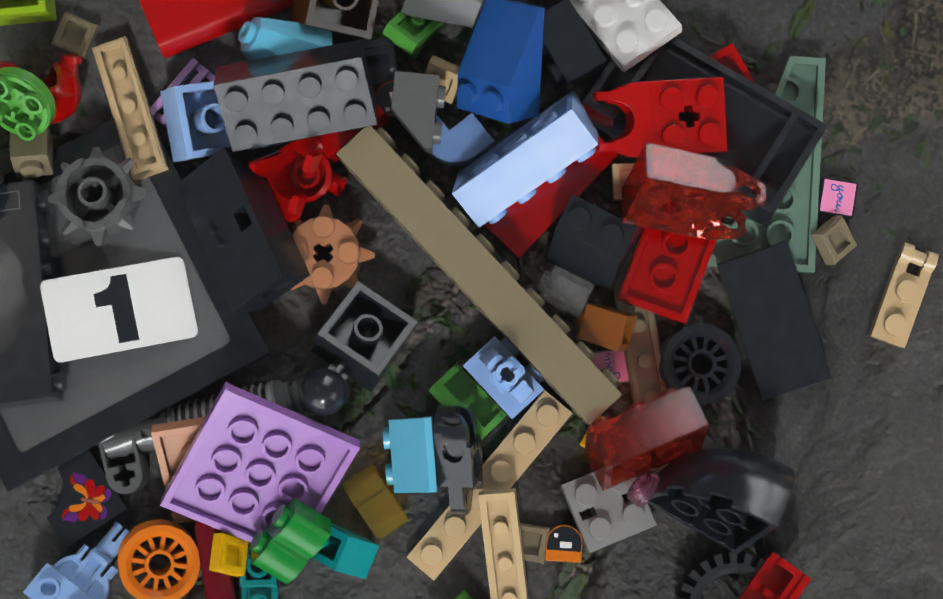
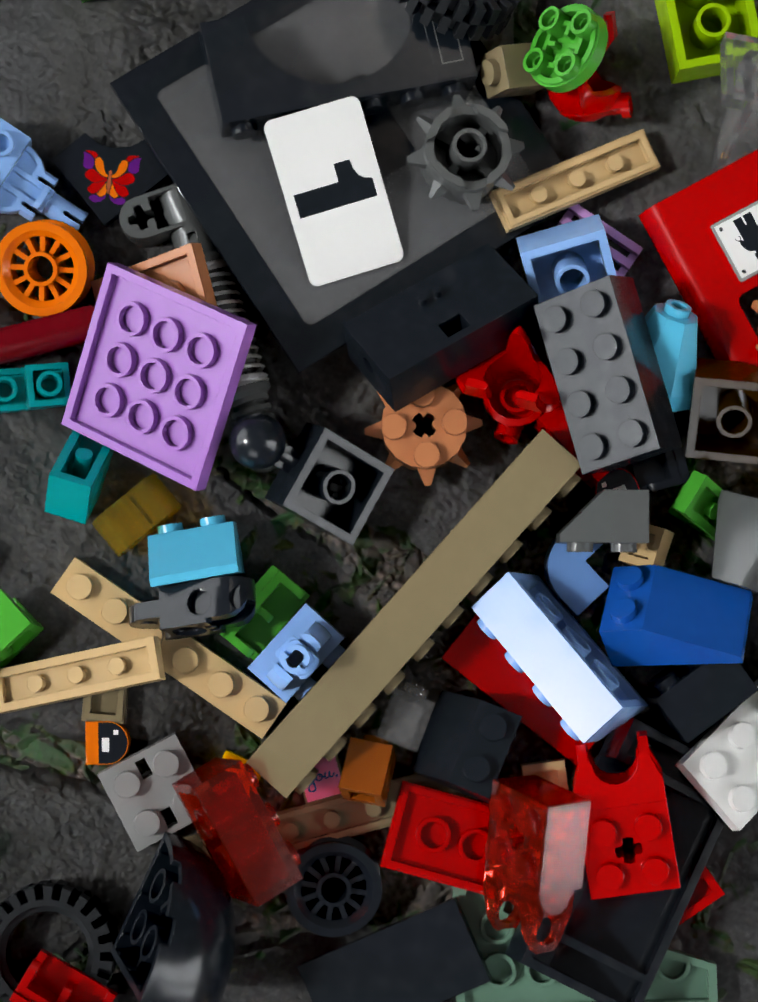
camera: 80 degrees right, 0 degrees up
dark tan tile [51,12,100,60] -> none
yellow tile [209,533,249,577] -> none
green brick [250,498,331,584] -> none
clear pink tile [627,470,660,507] -> none

